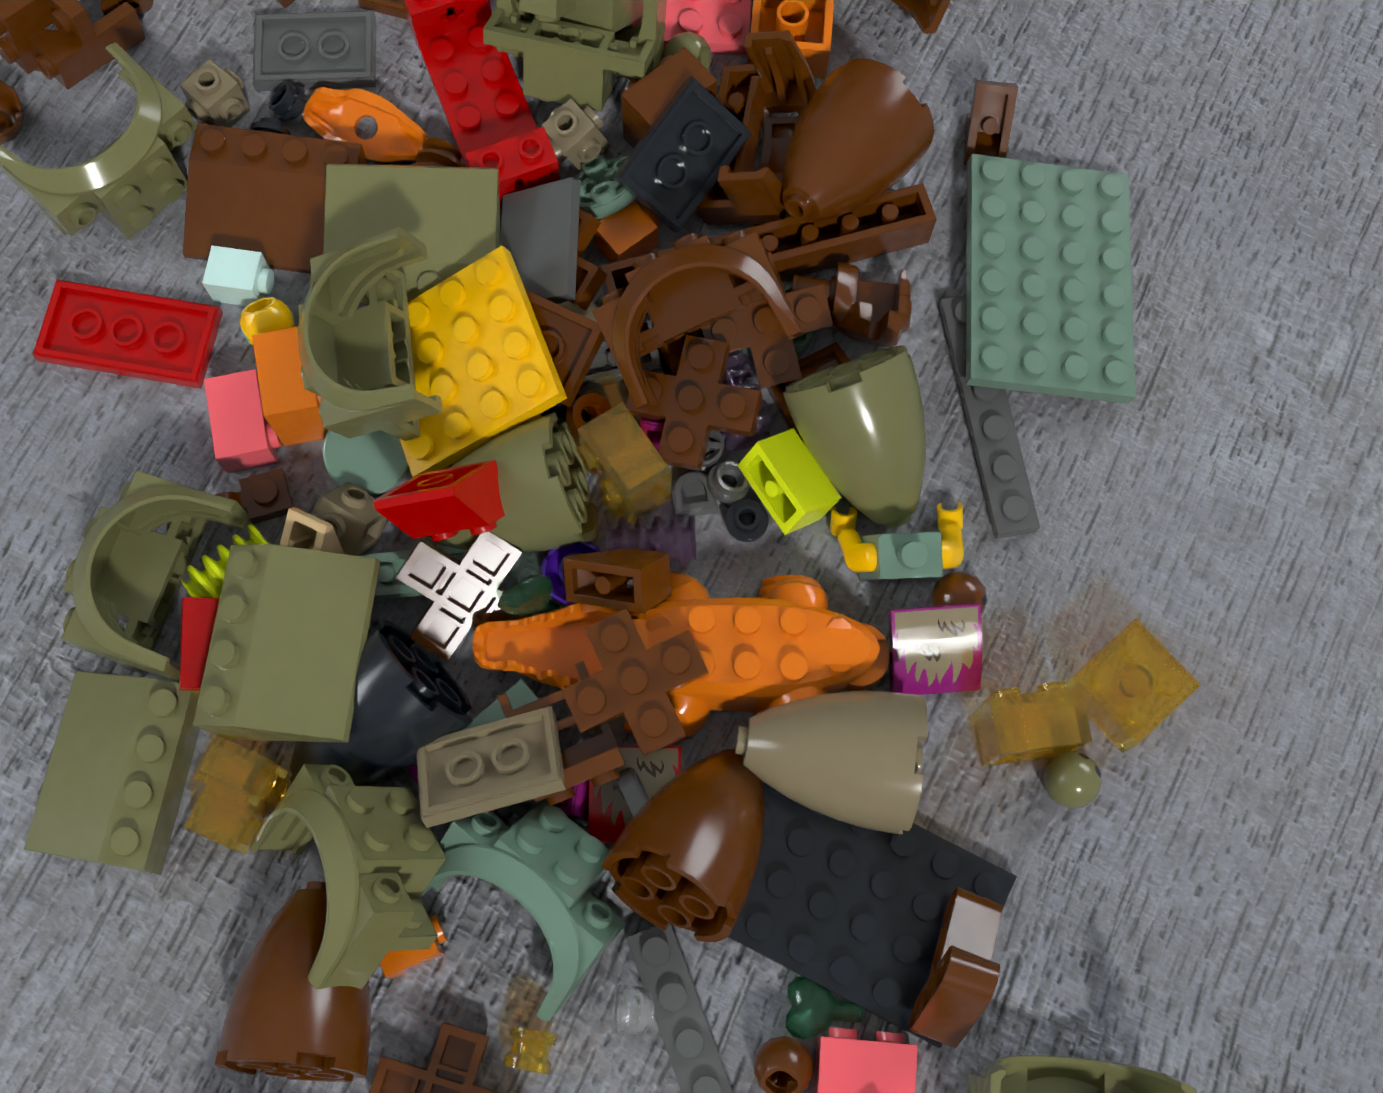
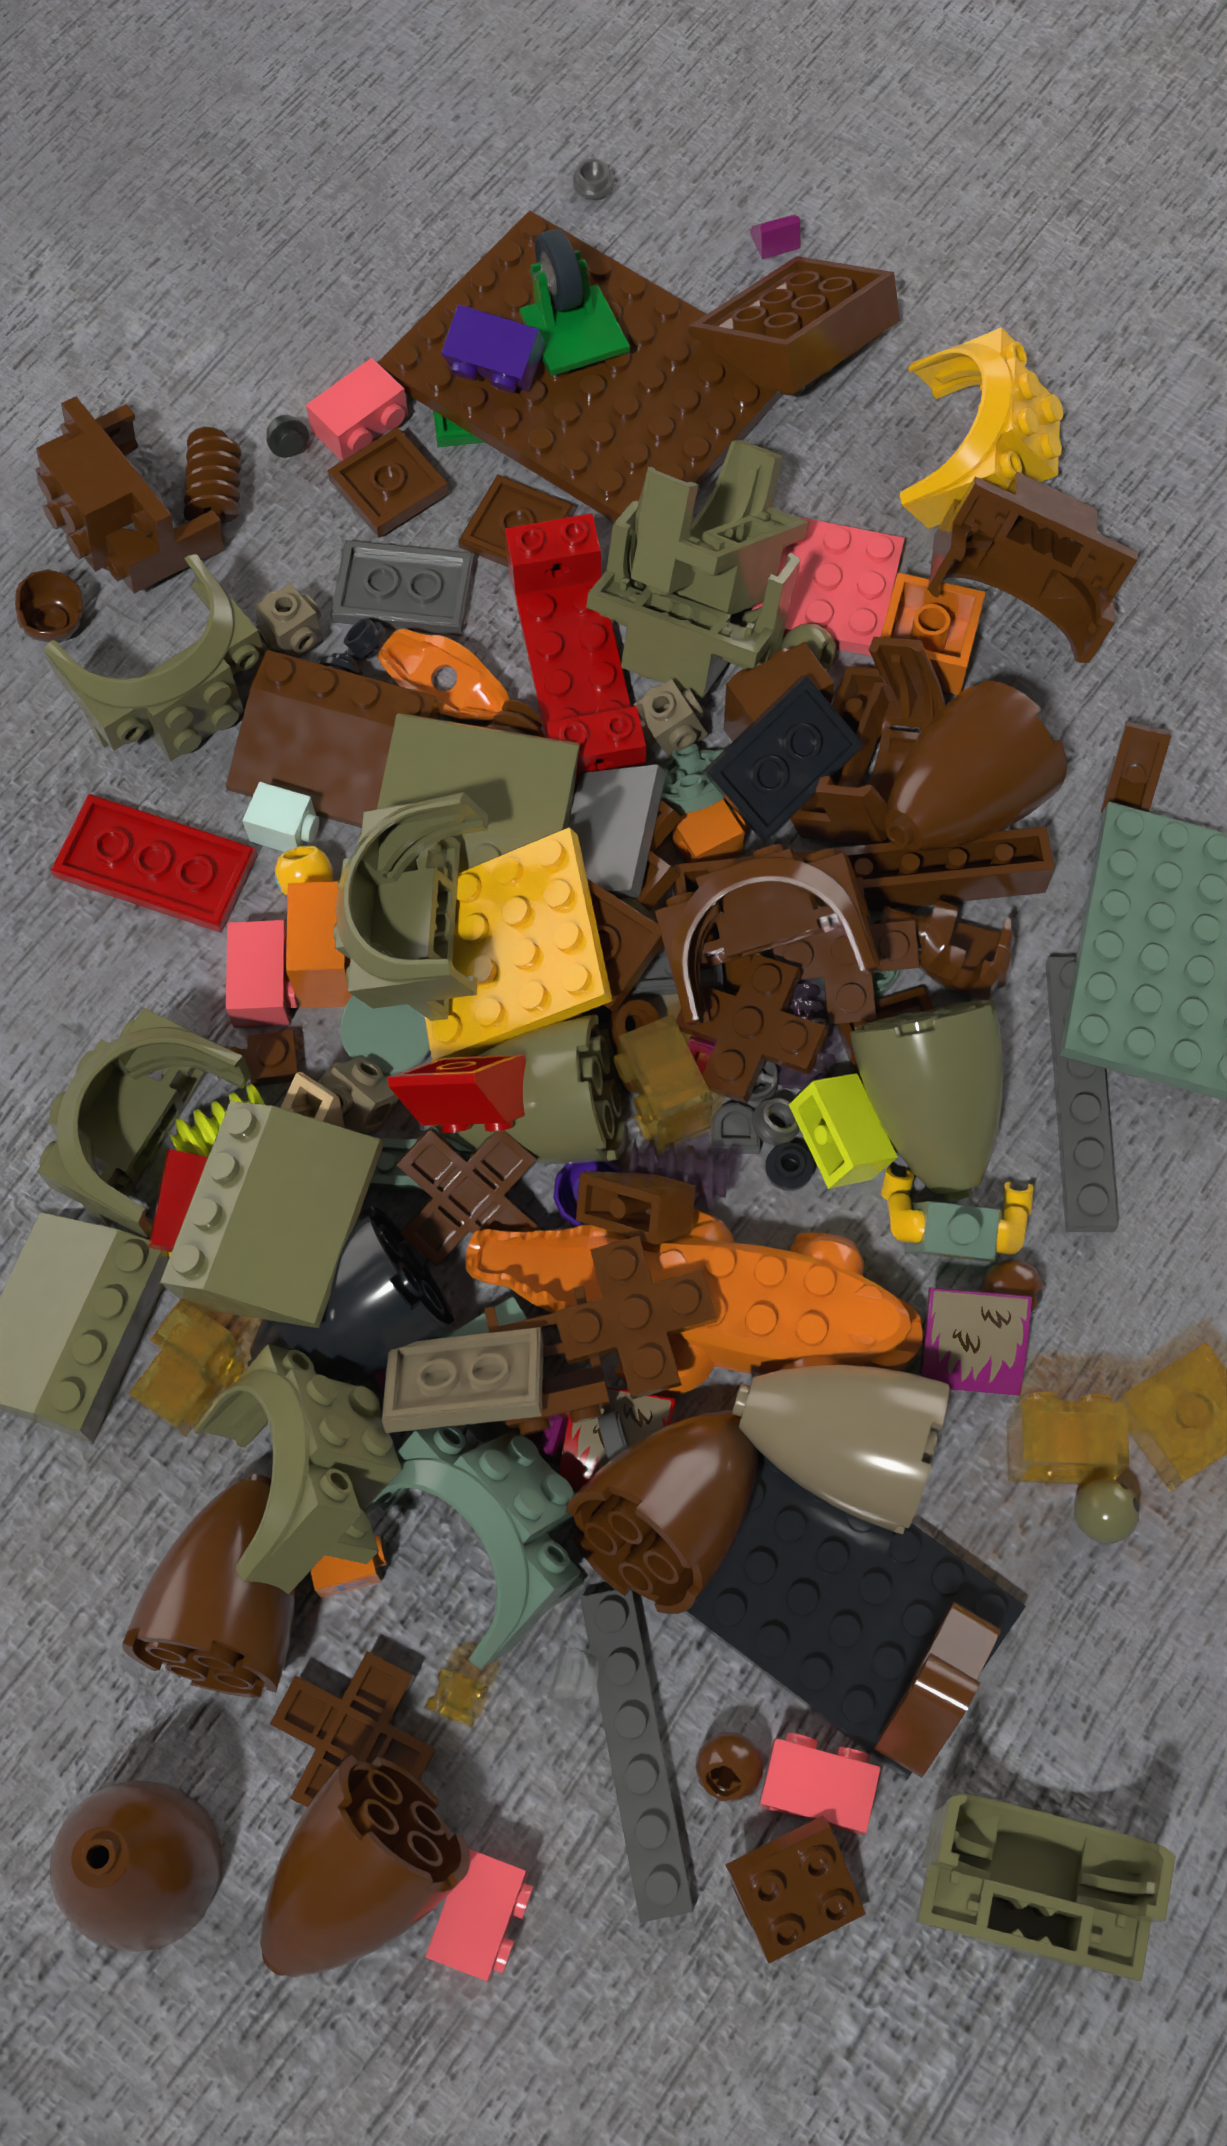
camera: 15 degrees right, 5 degrees down
clear green rock [497,575,560,615] -> none
clear green rock [785,976,863,1040] -> none

